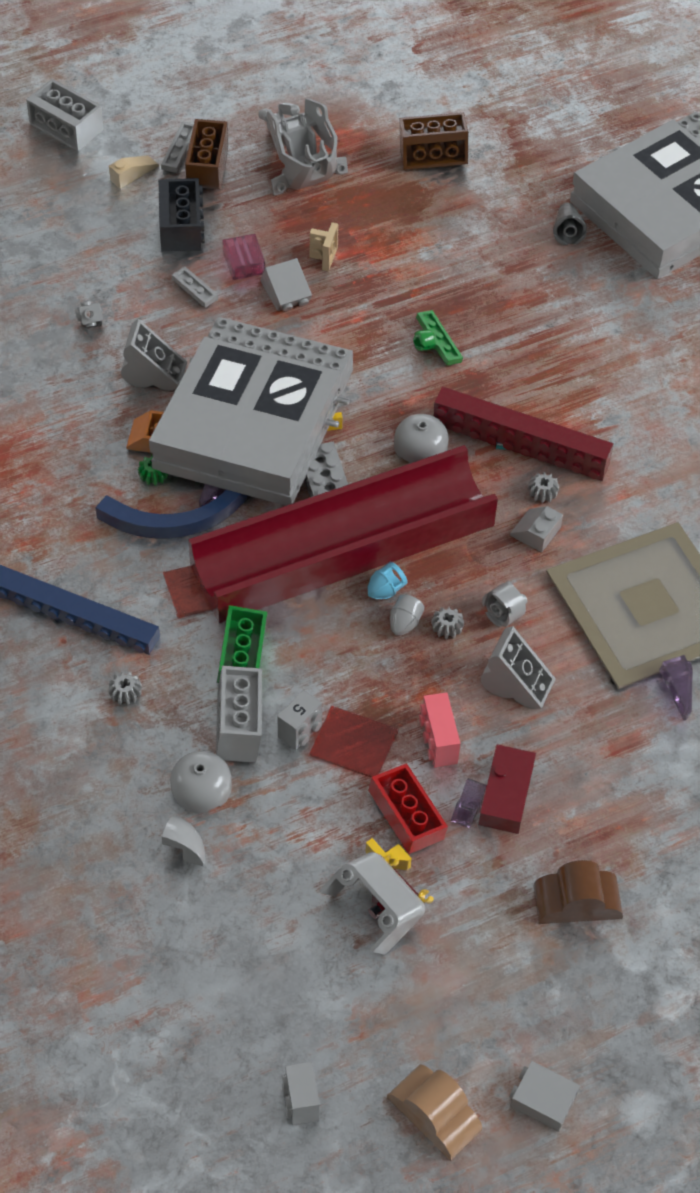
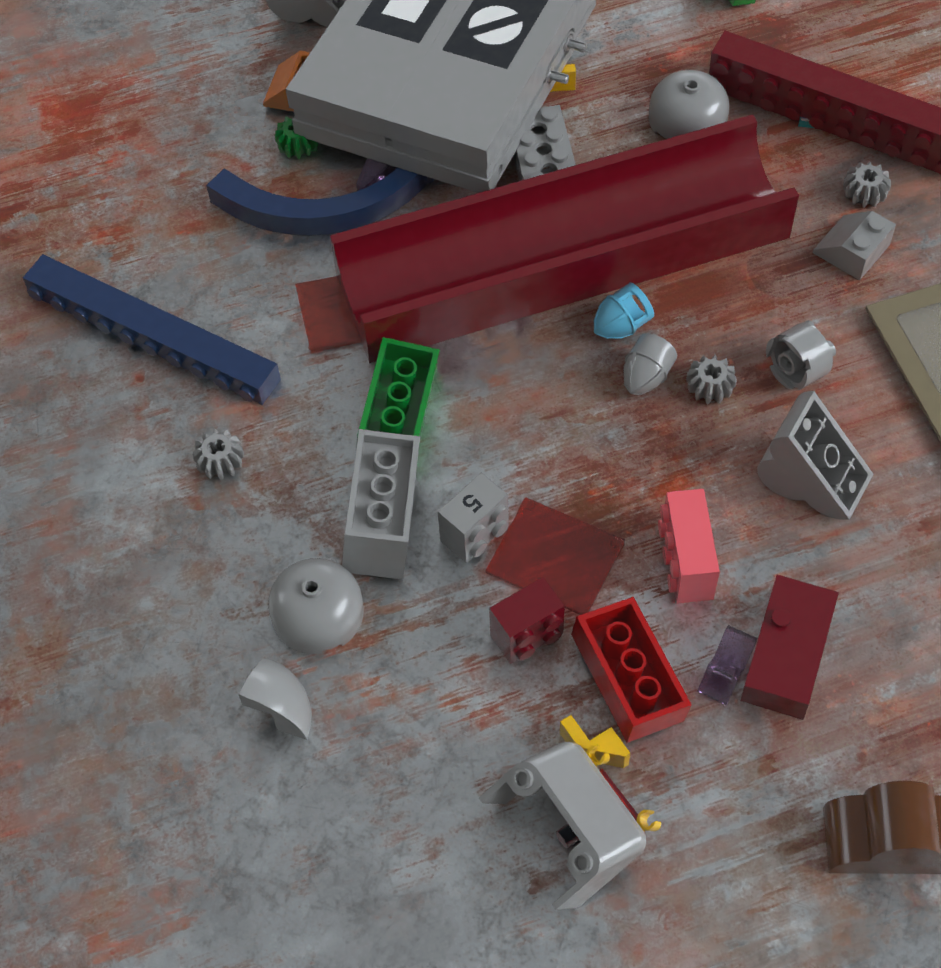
camera: 10 degrees right, 5 degrees up
none -> dark red brick [489,577,565,664]

